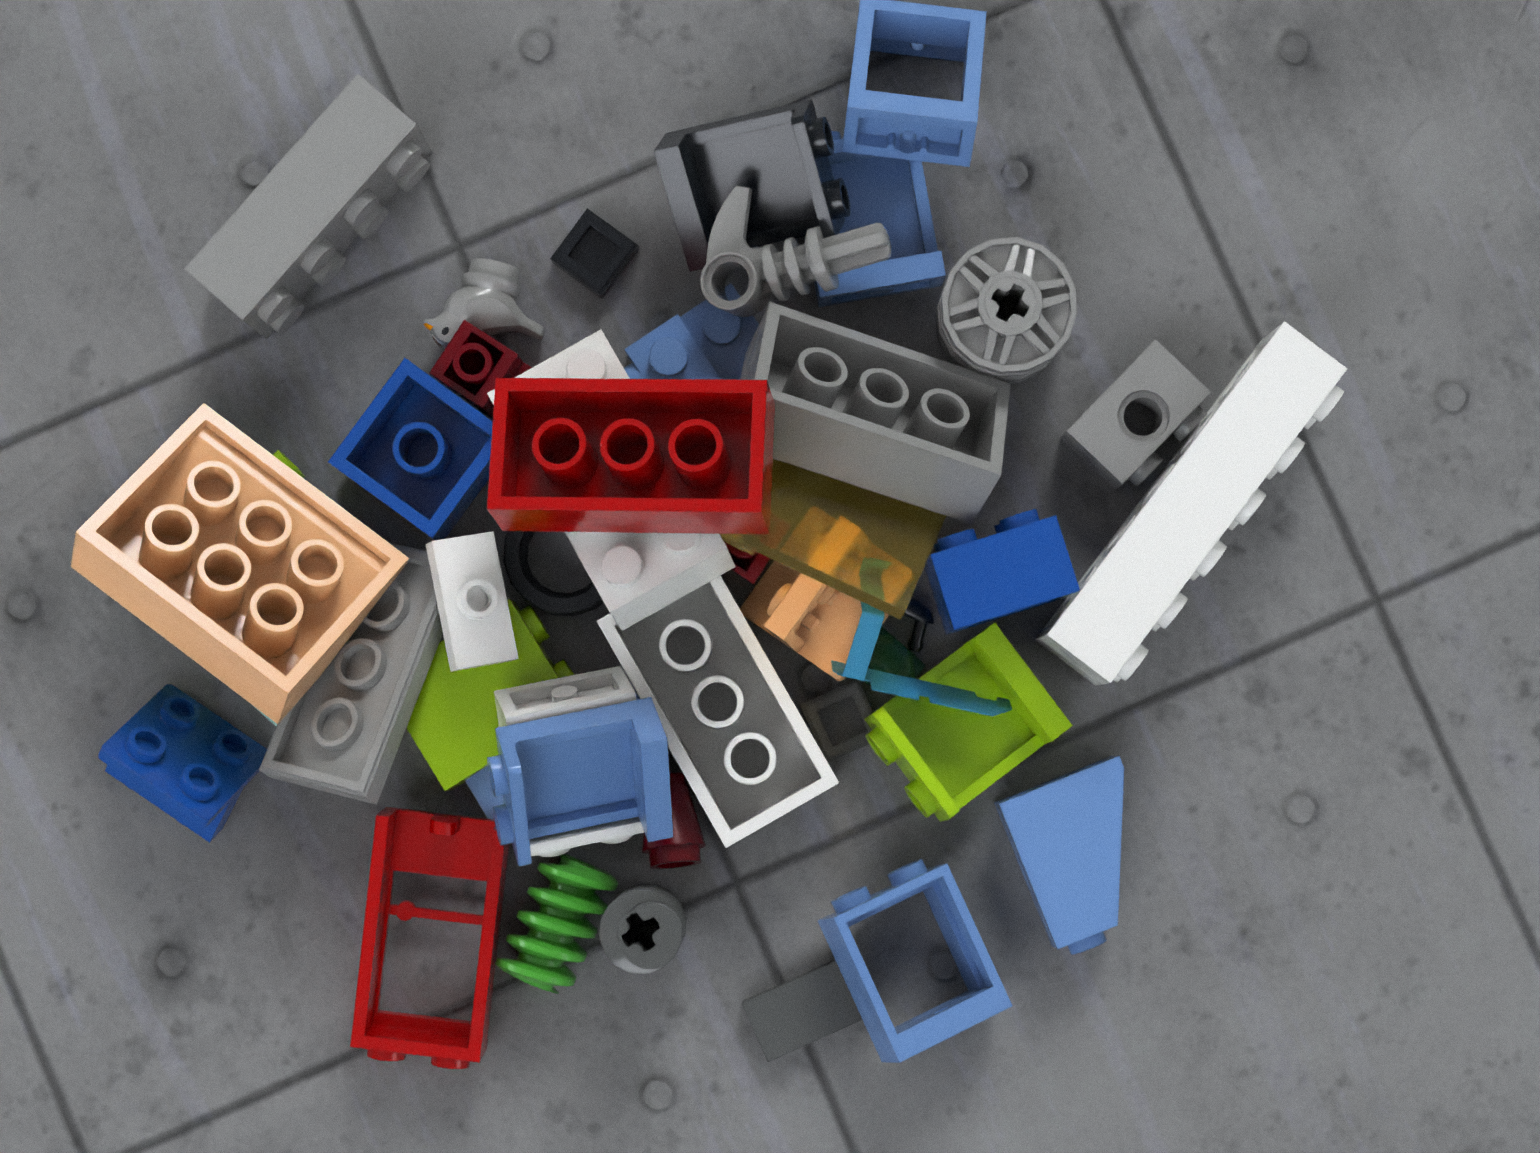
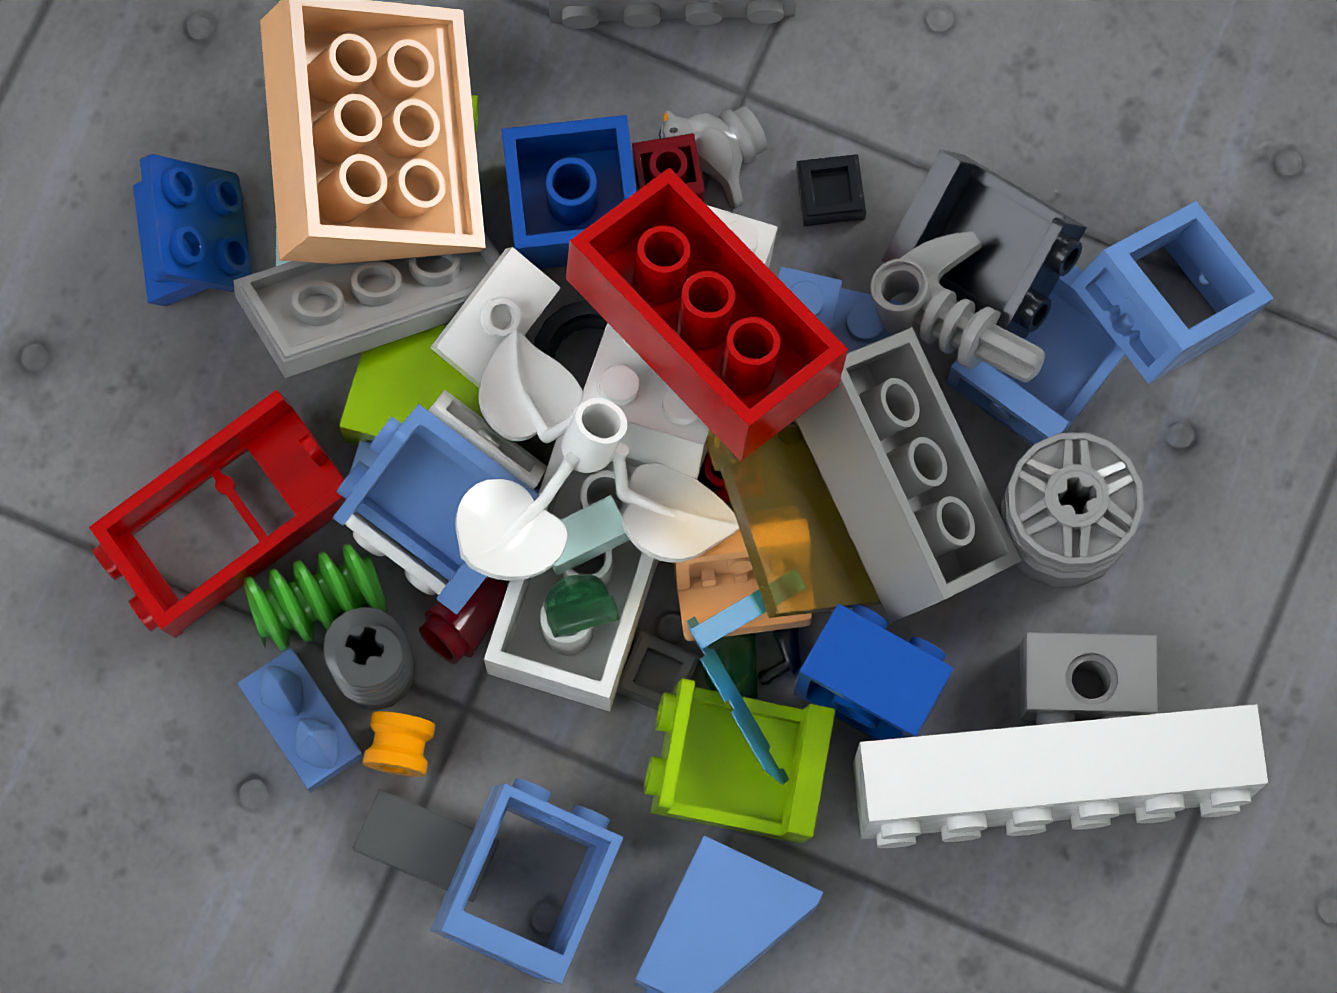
camera: 45 degrees right, 10 degrees down
none -> medium blue tile [237,648,364,793]
none -> light orange wheel [362,711,436,777]
none -> white plant [455,329,741,581]
none -> clear green plate [544,574,619,638]
none -> light aqua piece [552,495,630,576]

